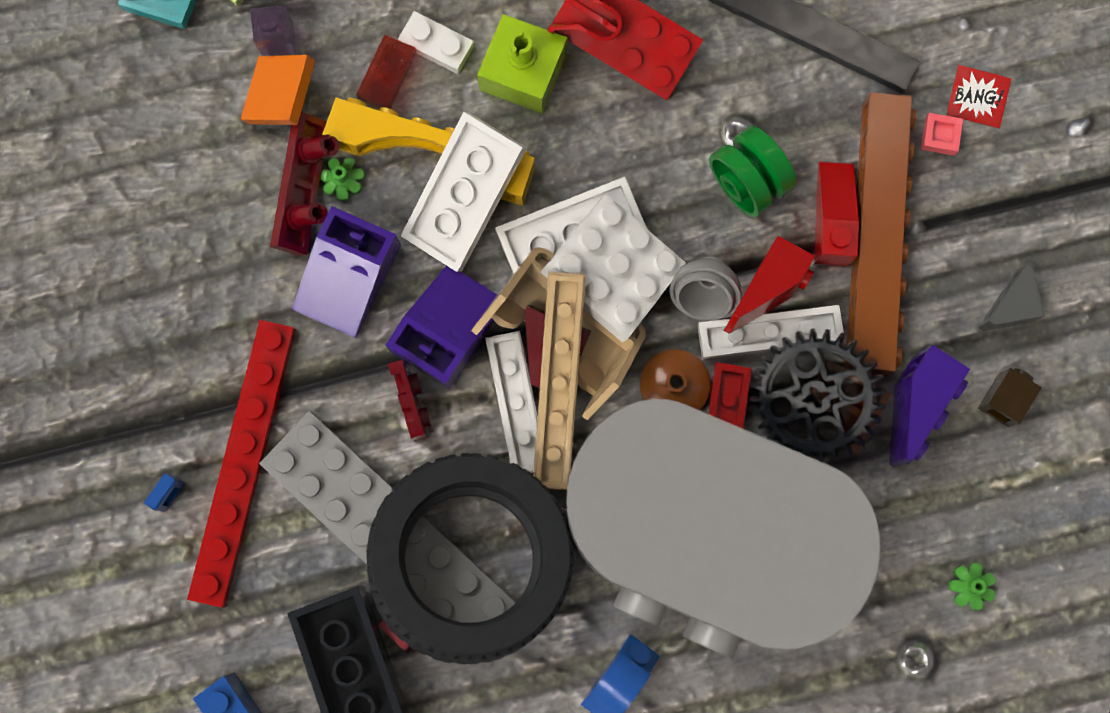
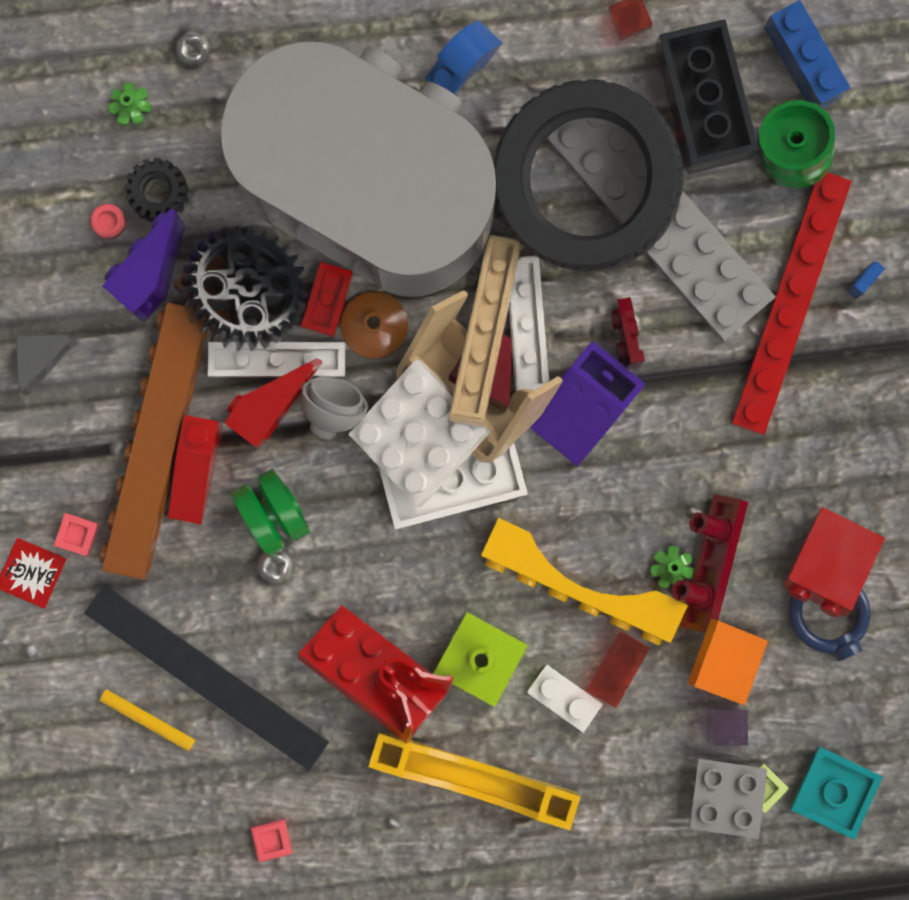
camera: 175 degrees left, 5 degrees up
slope [292,206,401,338] -> none
white plate [401,112,527,272] -> none
dark brown brick [978,368,1042,428] -> none
none -> coral tile [91,204,126,240]
none -> black tyre [124,158,189,222]
none -> green wheel [759,100,835,188]
none -> red brick [782,507,885,618]
none -> dark blue piece [789,589,871,662]

